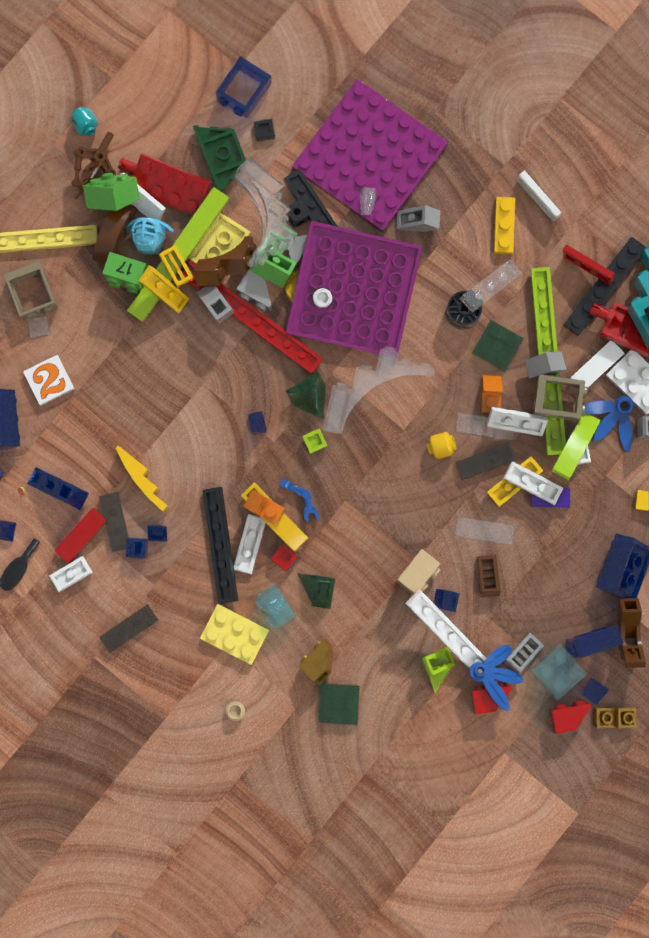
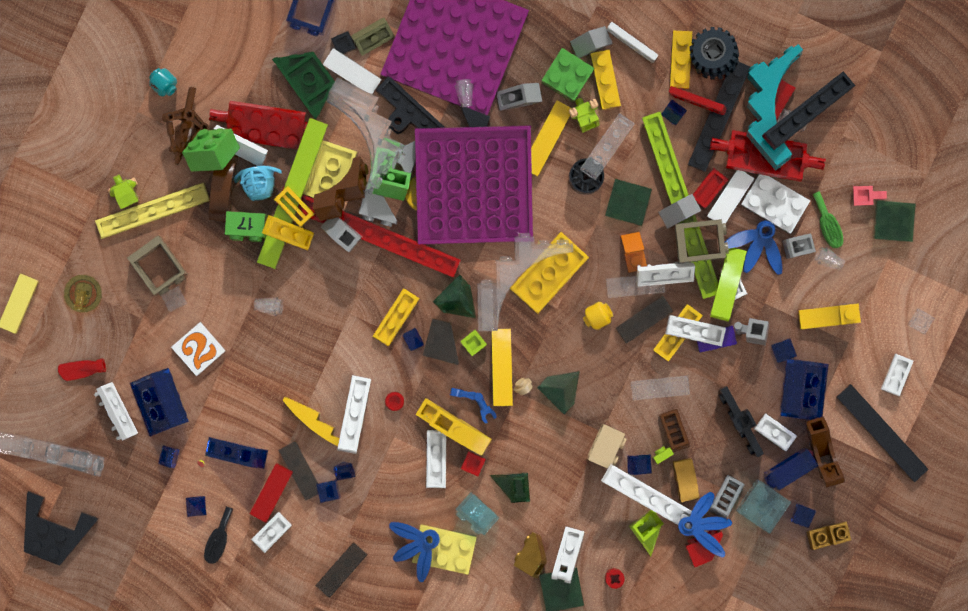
camera: 10 degrees left, 5 degrees up
black tile [202,487,239,604] -> none
orange slope [243,490,286,526] -> none
white tile [313,288,332,308] -> none
red slope [549,700,591,734] -> none
none -> lime piece [108,174,138,209]
none -> clear cone [254,297,283,316]
none -> white tile [323,48,382,95]
none -> white tile [337,375,371,454]
none -> olive slope [351,18,395,56]
none -> yellow tile [373,288,420,347]
none -> red tile [385,392,404,411]
none -> blue plant [389,522,440,582]
none -> clear smoke wing [423,318,459,365]
none -> black slope [462,107,491,127]
none -> yellow slope [492,329,513,406]
none -> yellow tile [509,232,589,314]
none -> tan plate [514,378,533,395]
none -> yellow tile [531,100,573,177]
none -> clear green slope [537,371,580,414]
none -> bright green brick [541,48,595,103]
none -> white plate [551,527,584,584]
none -> lime piece [569,98,600,133]
none -> light grey slope [570,26,613,59]
none -> red wheel [605,568,625,589]
none -> lime plate [652,446,674,464]
none -> slope [661,100,687,126]
none -> yellow plate [670,30,692,89]
none -> pearl gold slope [673,458,699,502]
none -> black wheel [689,27,739,80]
none -> red tile [693,168,729,210]
none -> black plate [718,386,764,457]
none -> light grey brick [734,318,769,346]
none -> white plate [754,414,797,451]
none -> clear blue slope [771,338,797,363]

